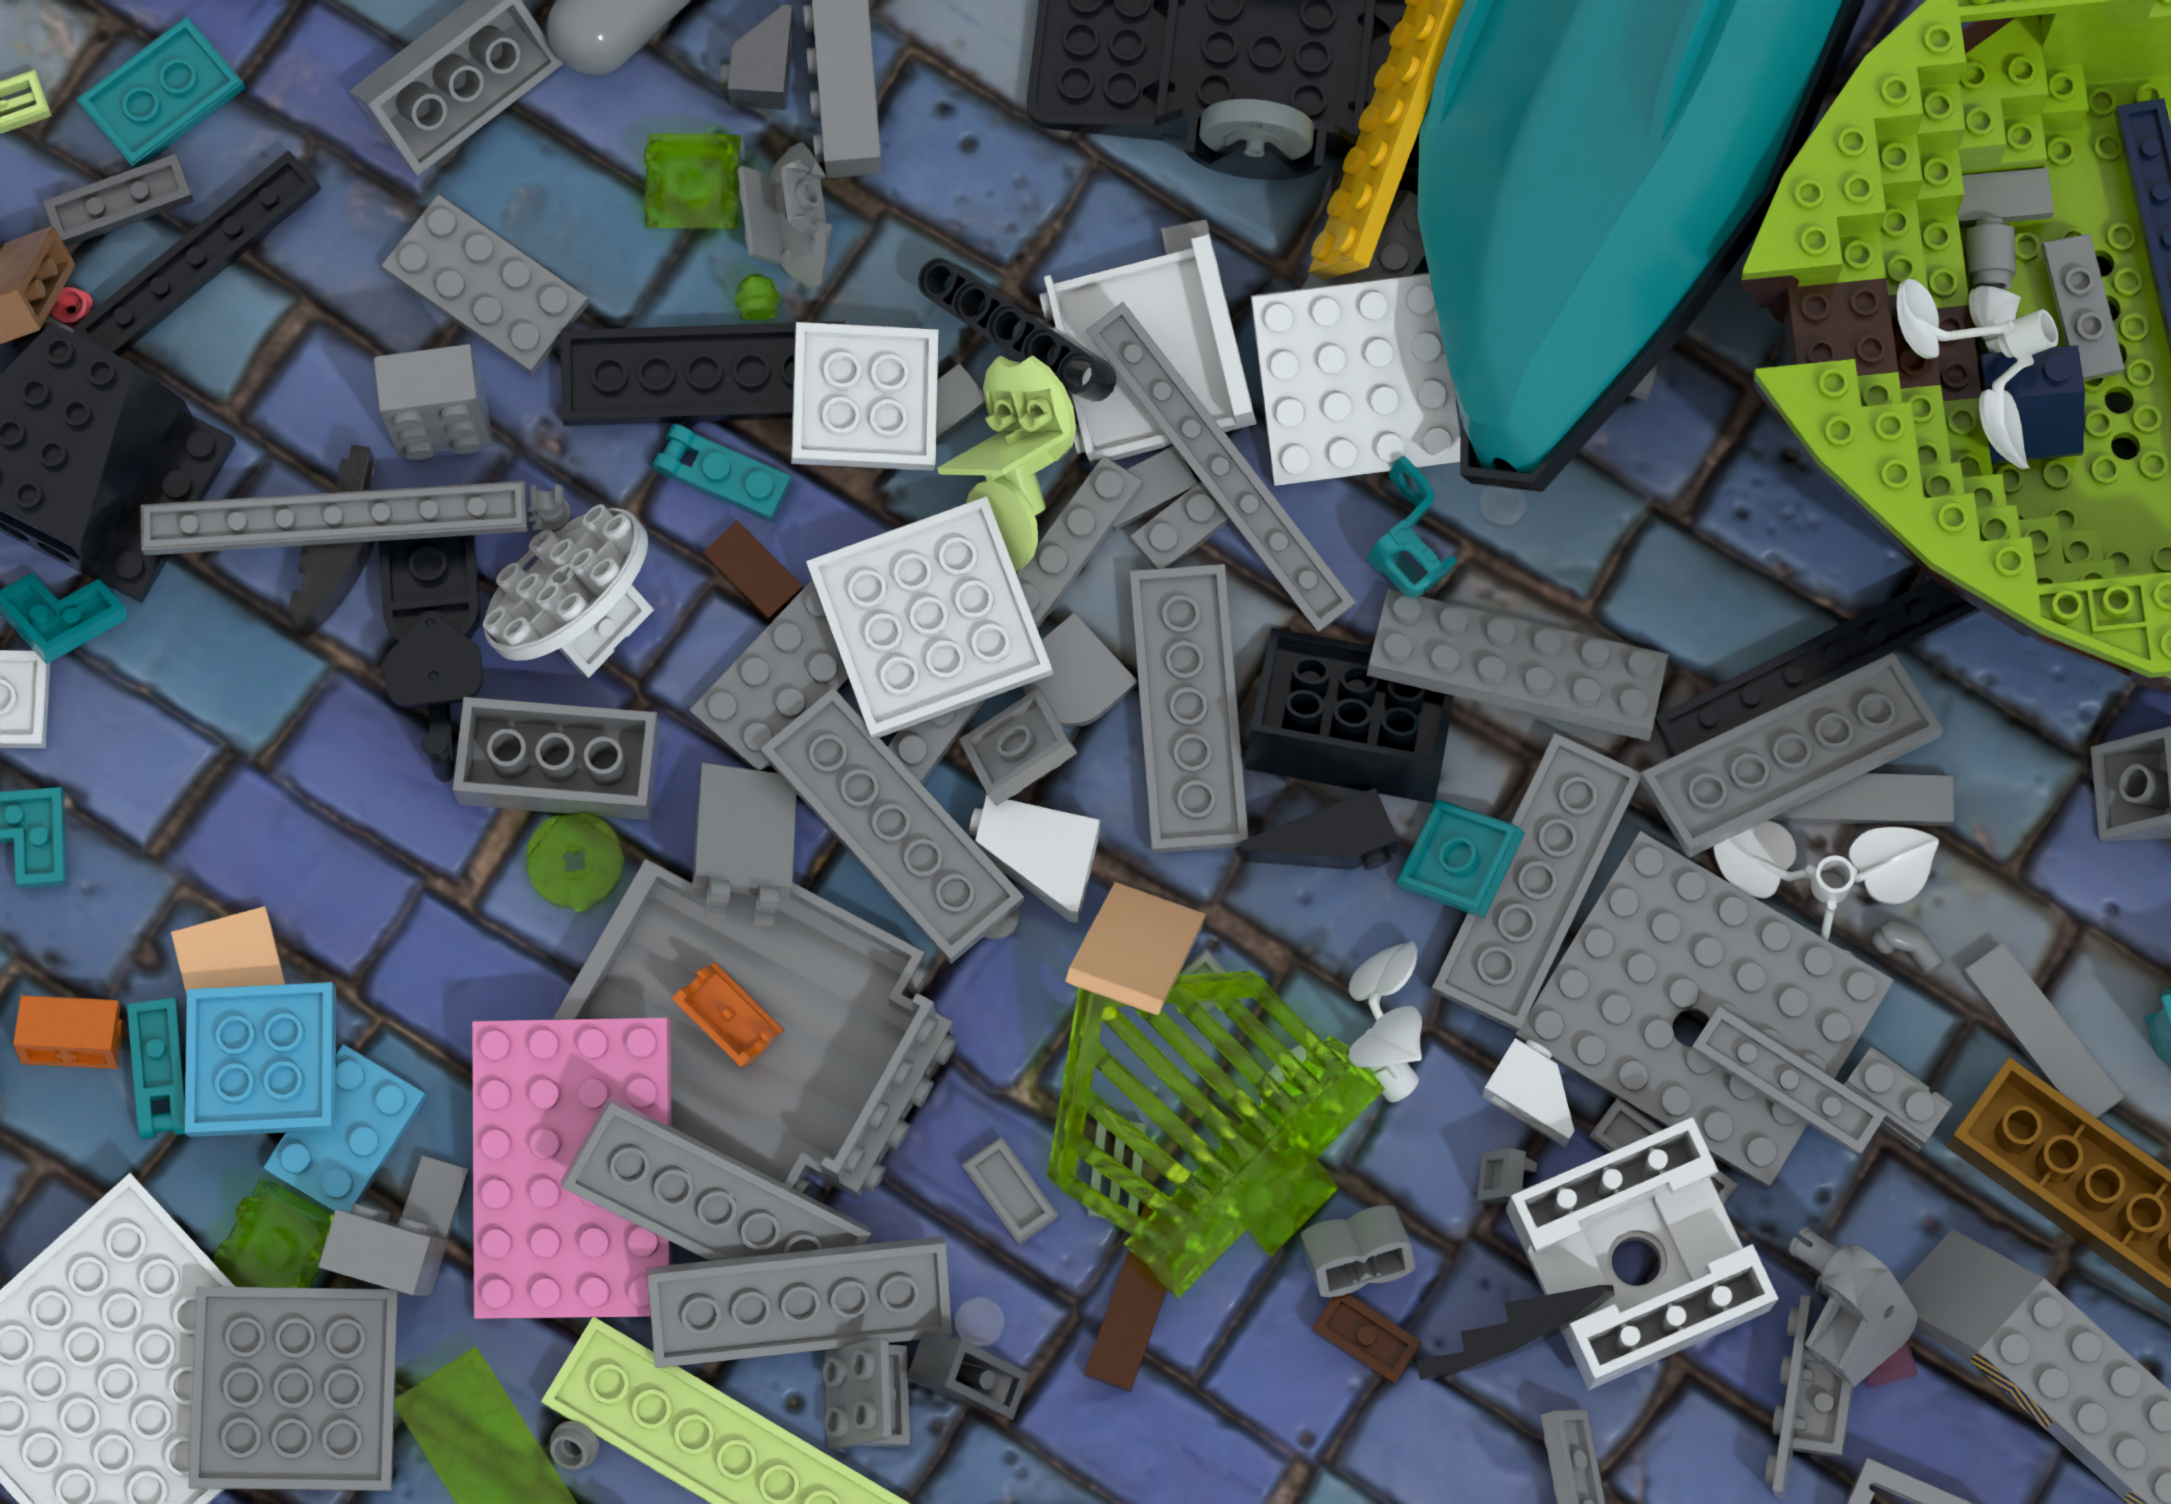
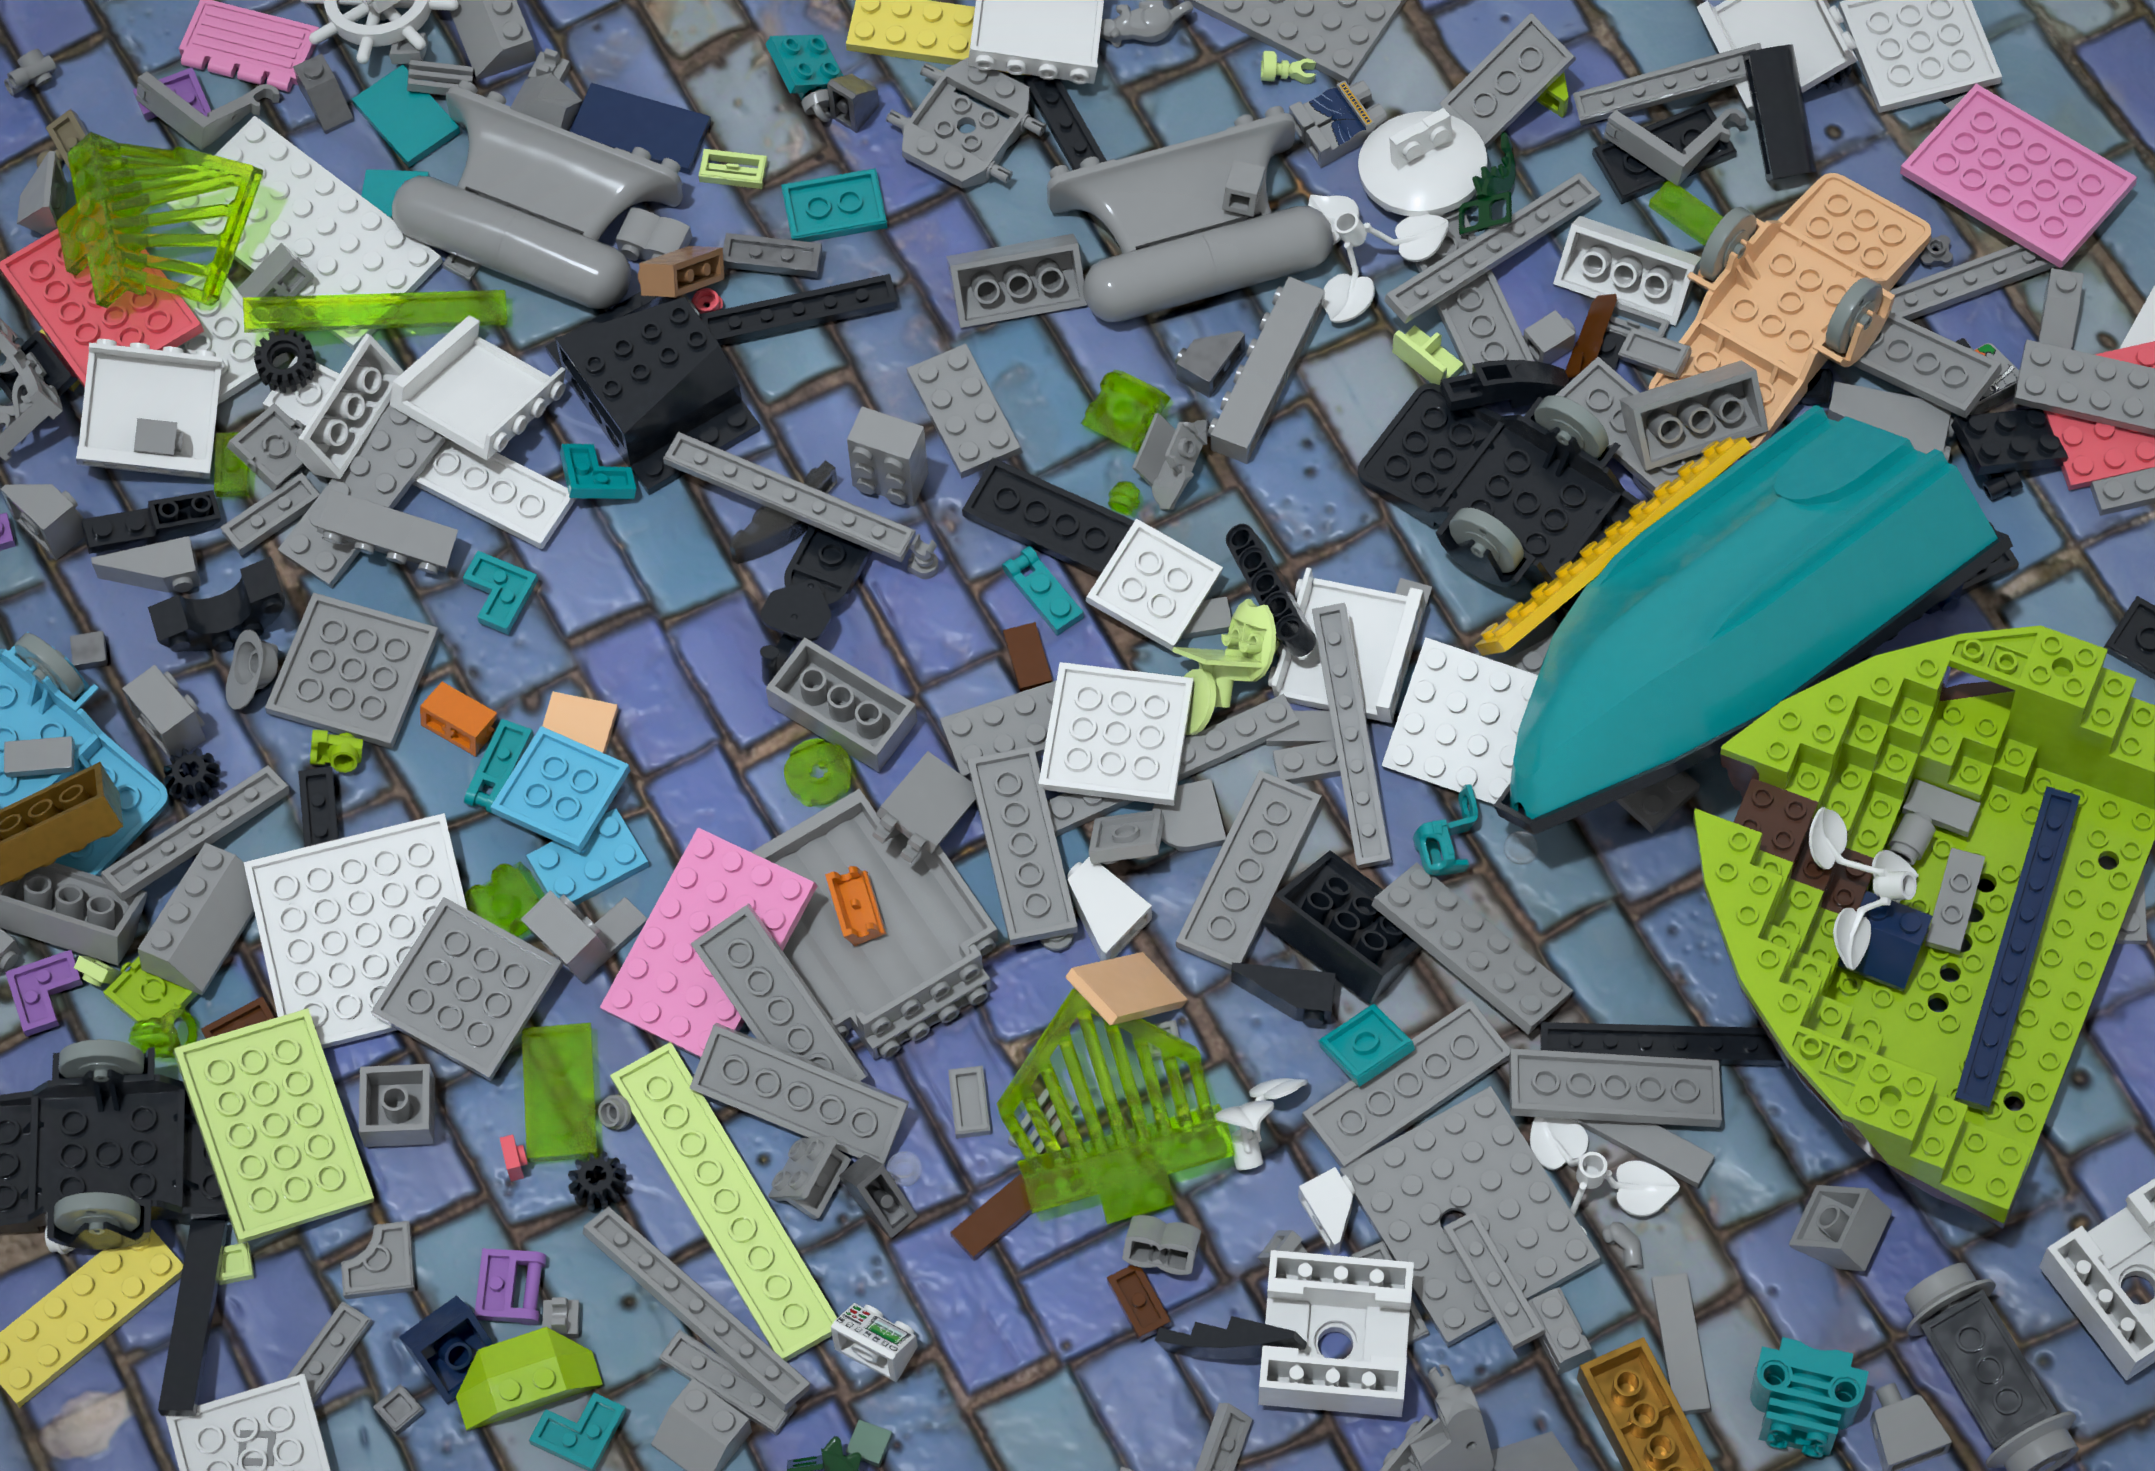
camera: 30 degrees right, 10 degrees down
white bracket [483,504,654,678] -> none

